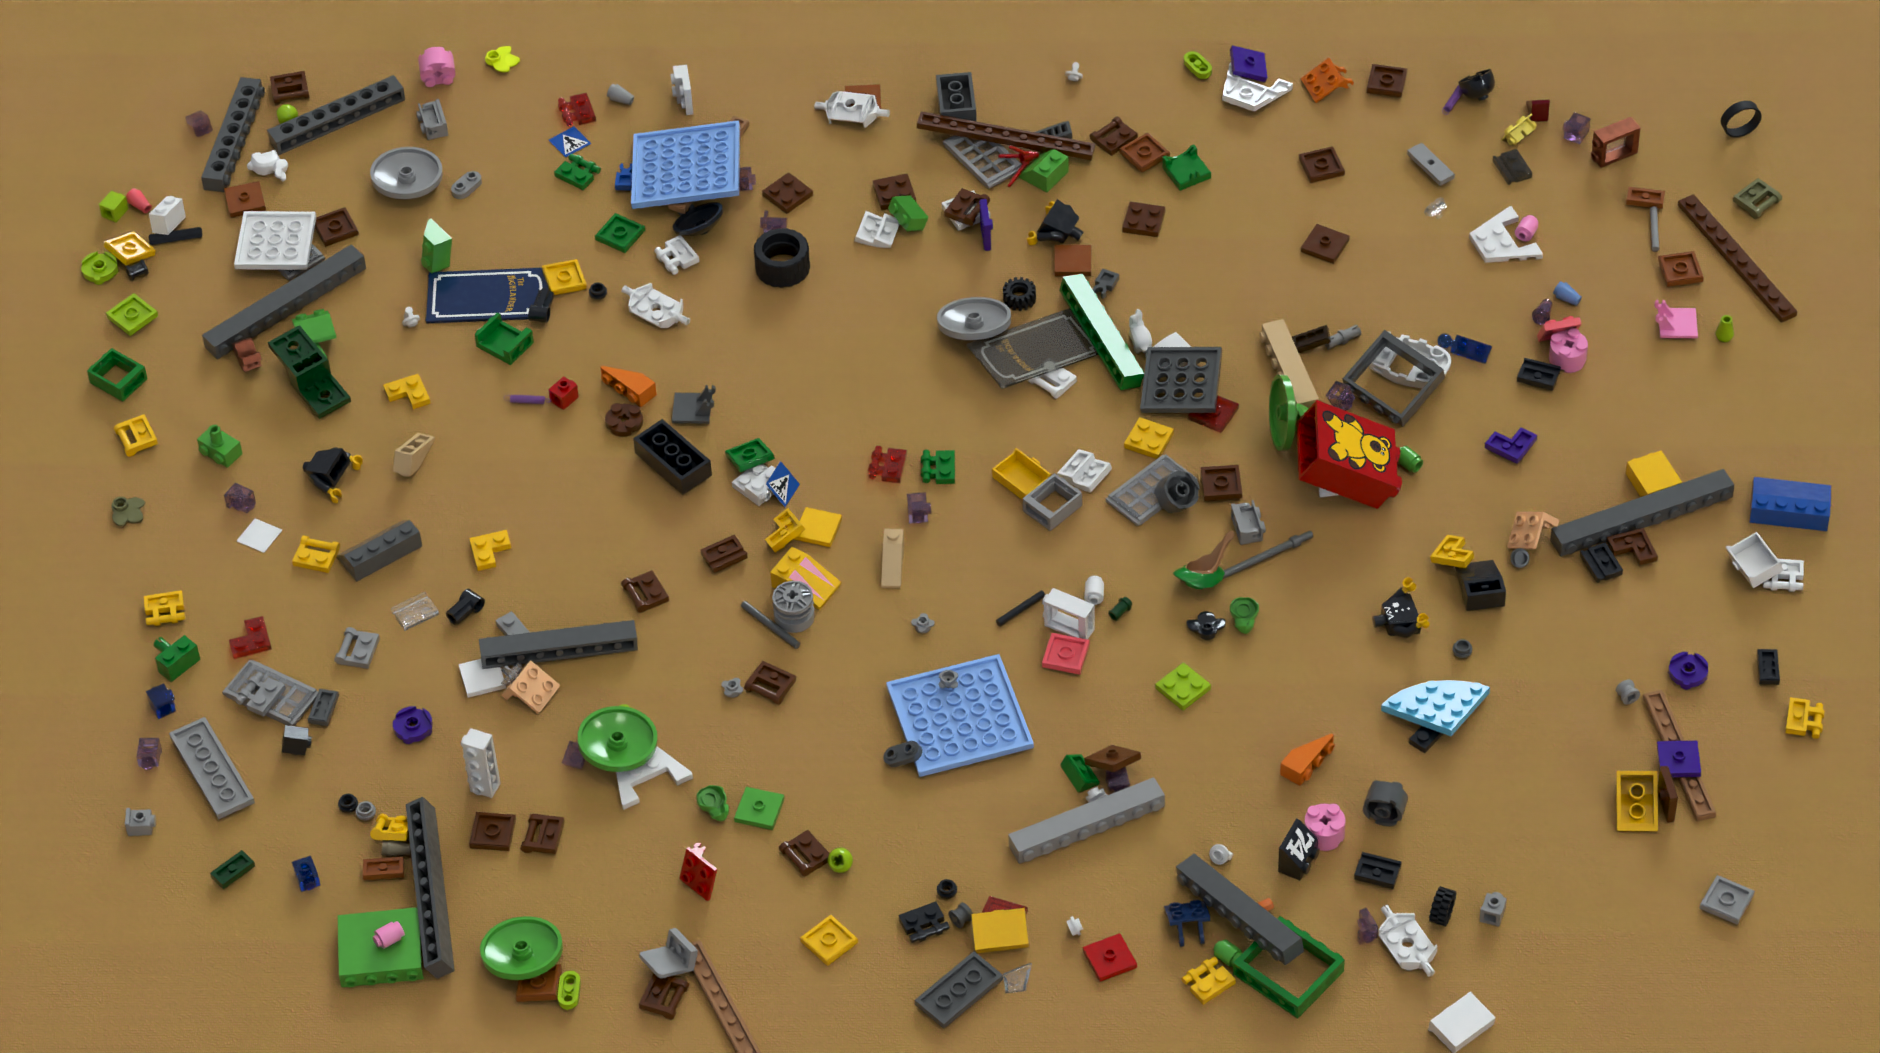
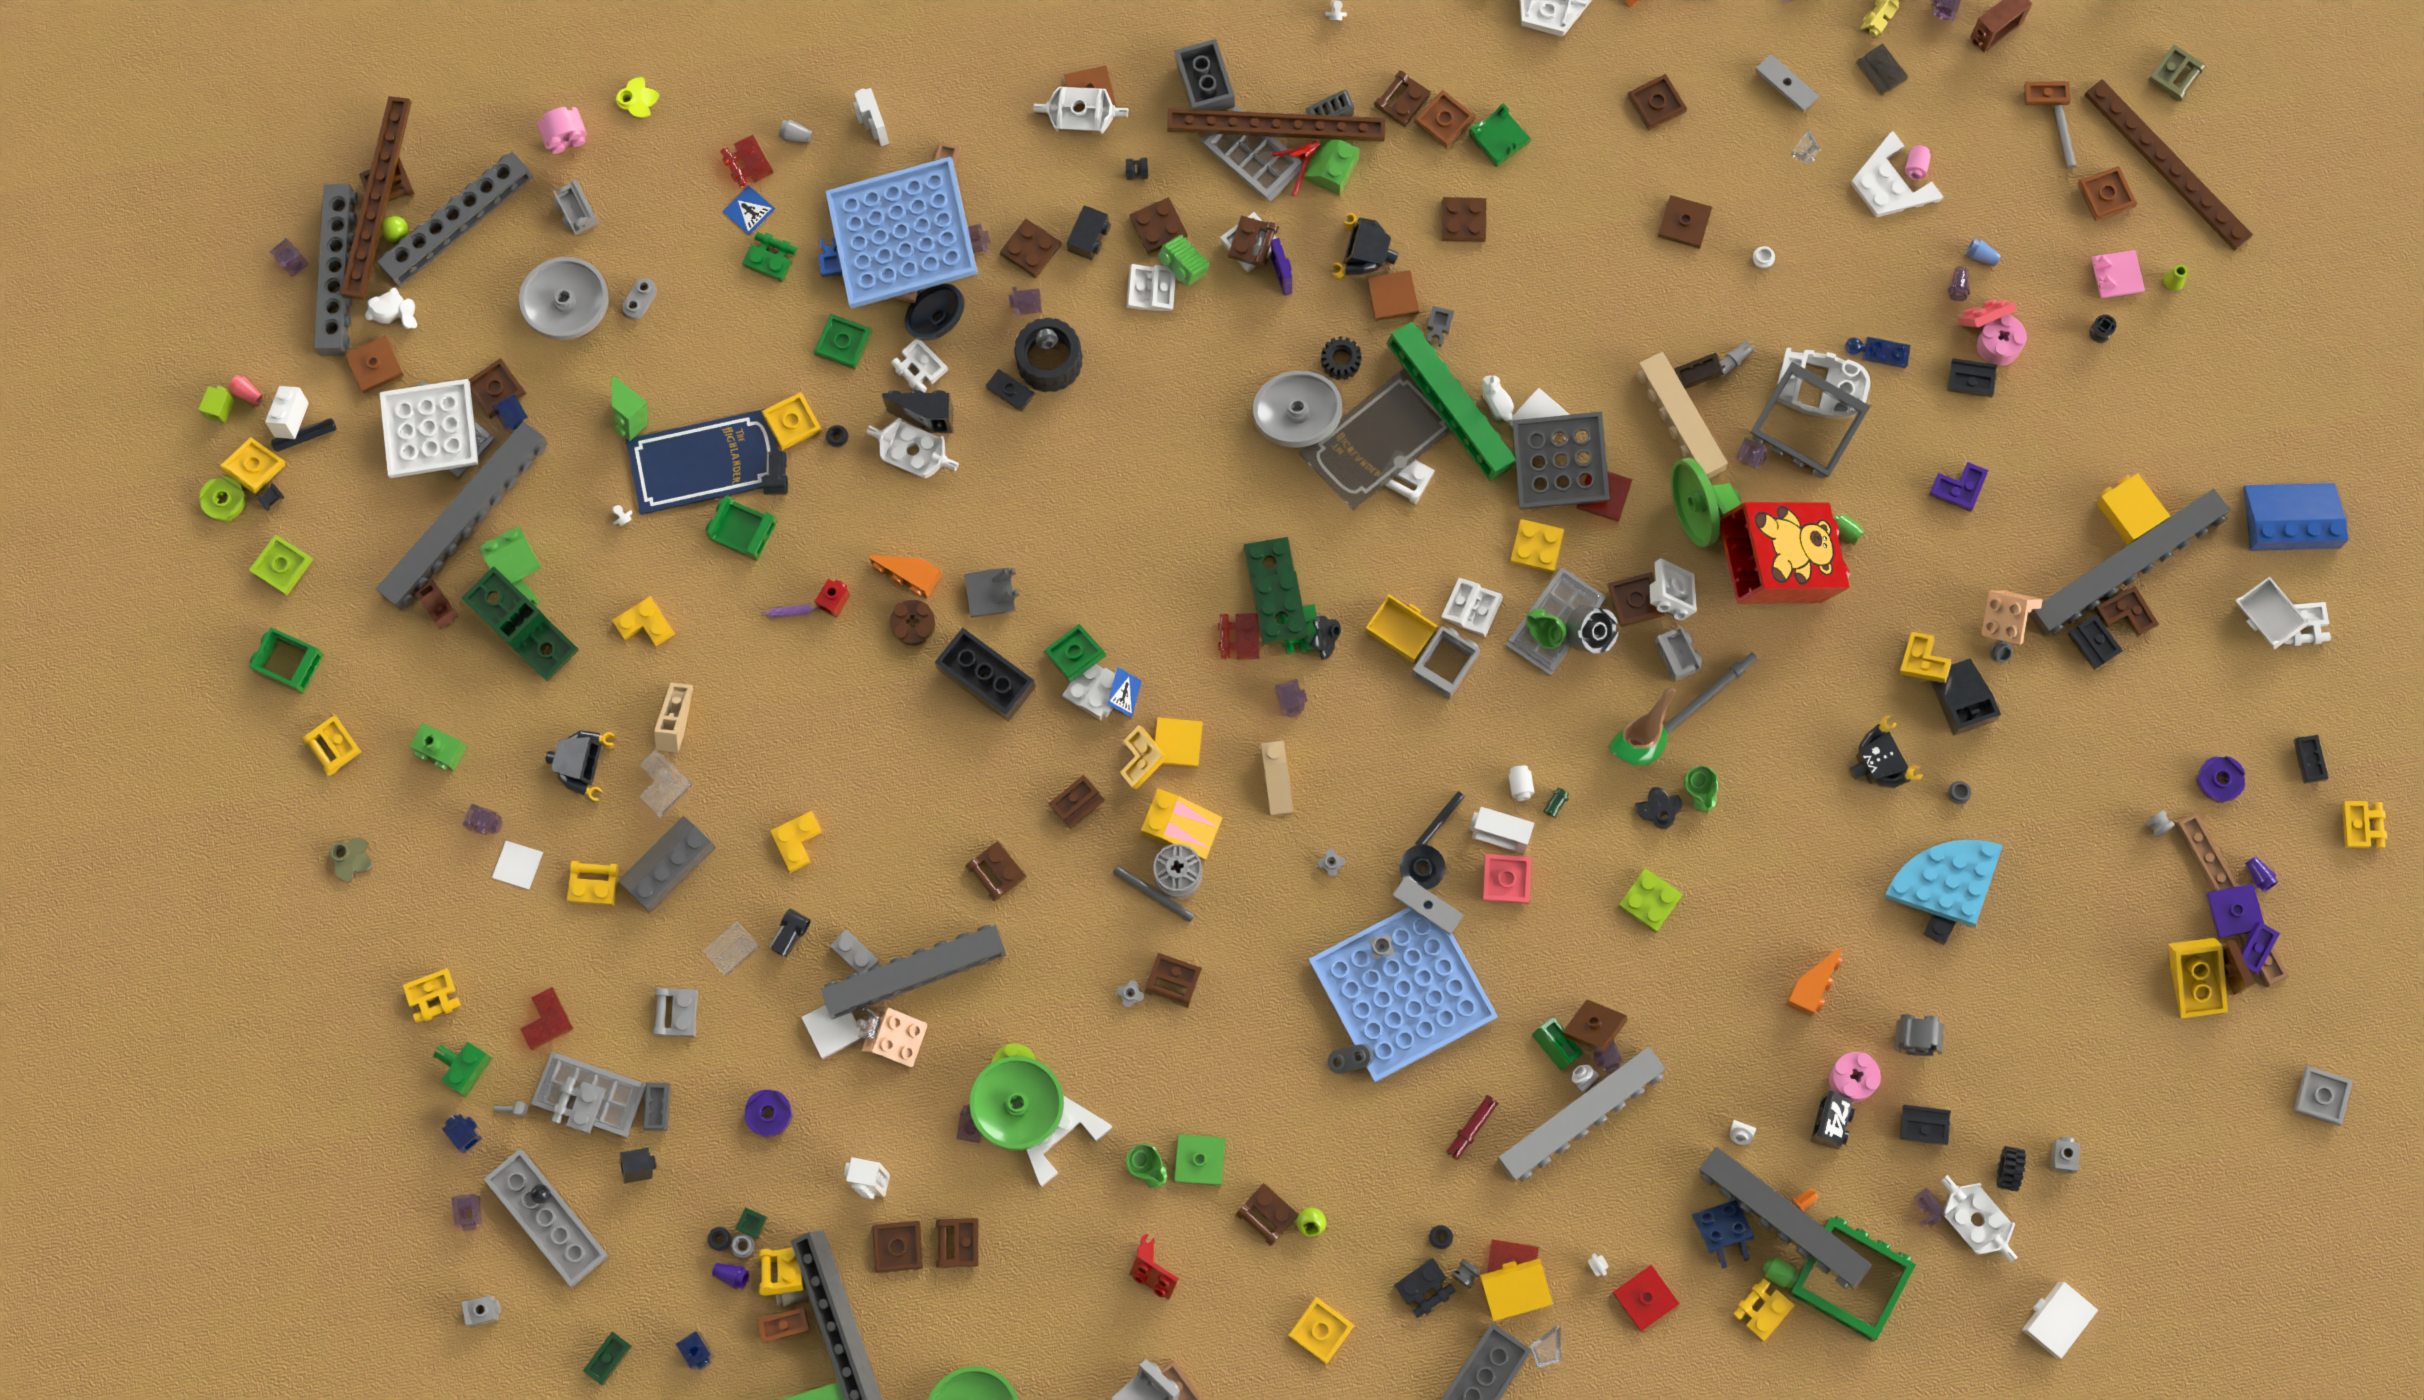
camera: 10 degrees left, 25 degrees up
none -> reddish brown plate [341,96,412,300]
none -> clear blue brick [492,394,528,431]
none -> light grey hand [494,1101,528,1116]
none -> black hinge [530,1184,551,1204]
none -> clear brick [639,749,692,818]
none -> dark purple cone [712,1263,749,1289]
none -> dark green plate [735,1207,768,1239]
none -> black slope [882,390,953,433]
none -> black plate [985,369,1035,412]
none -> dark grey plate [1035,329,1058,349]
none -> black brick [1067,205,1111,260]
none -> black wheel [1126,157,1149,180]
none -> dark green bracket [1244,537,1308,646]
none -> black plate [1310,615,1341,660]
none -> light grey tile [1392,876,1463,935]
none -> black dish [1400,845,1446,890]
none -> dark red pin [1446,1095,1499,1160]
none -> bright green hair [1526,608,1567,649]
none -> white plate [1650,558,1697,620]
none -> white plate [1753,246,1775,268]
none -> black wheel [2089,314,2117,343]
none -> dark purple plate [2241,921,2280,974]
none -> dark purple cone [2245,856,2278,892]

